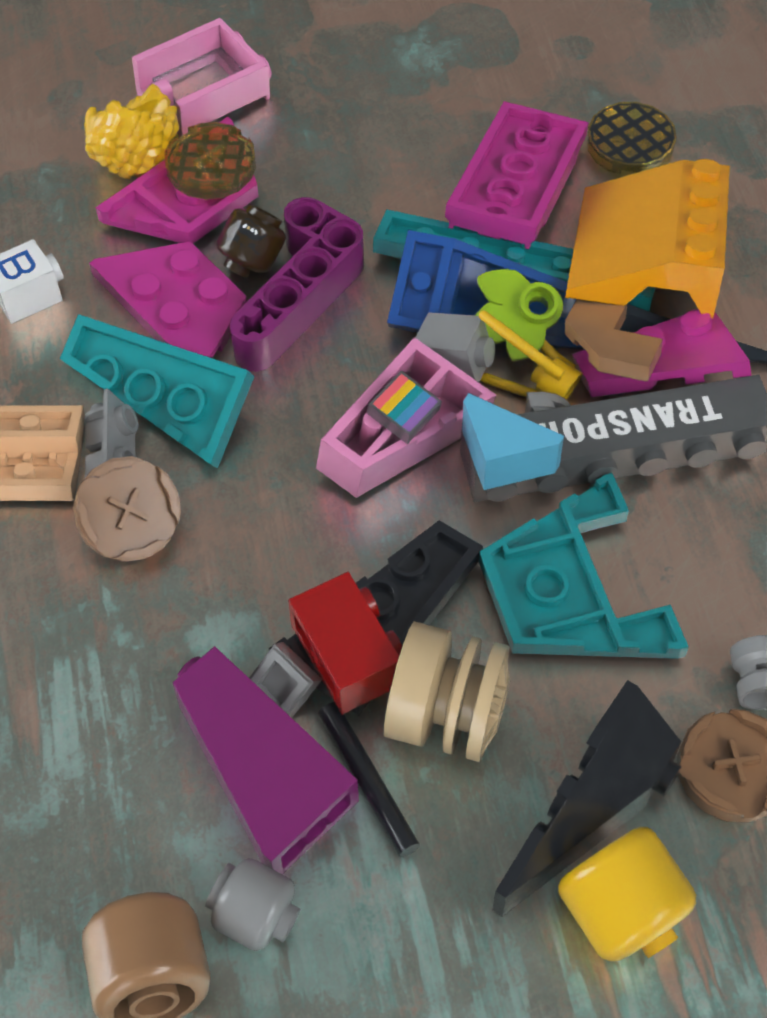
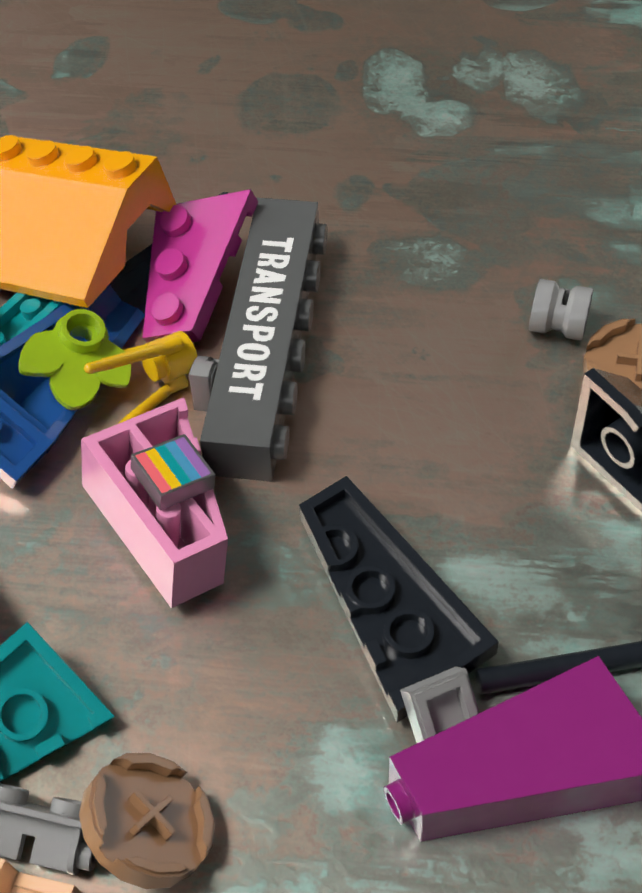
camera: 70 degrees left, 5 degrees down
red brick [288,571,402,715] -> none
tan wheel [384,621,510,762] -> none
light grey brick [415,312,495,382] -> none
medium azure slope [462,393,564,490] -> none
teal wing [478,473,689,659] -> none
medium nougat tile [565,299,663,381] -> none

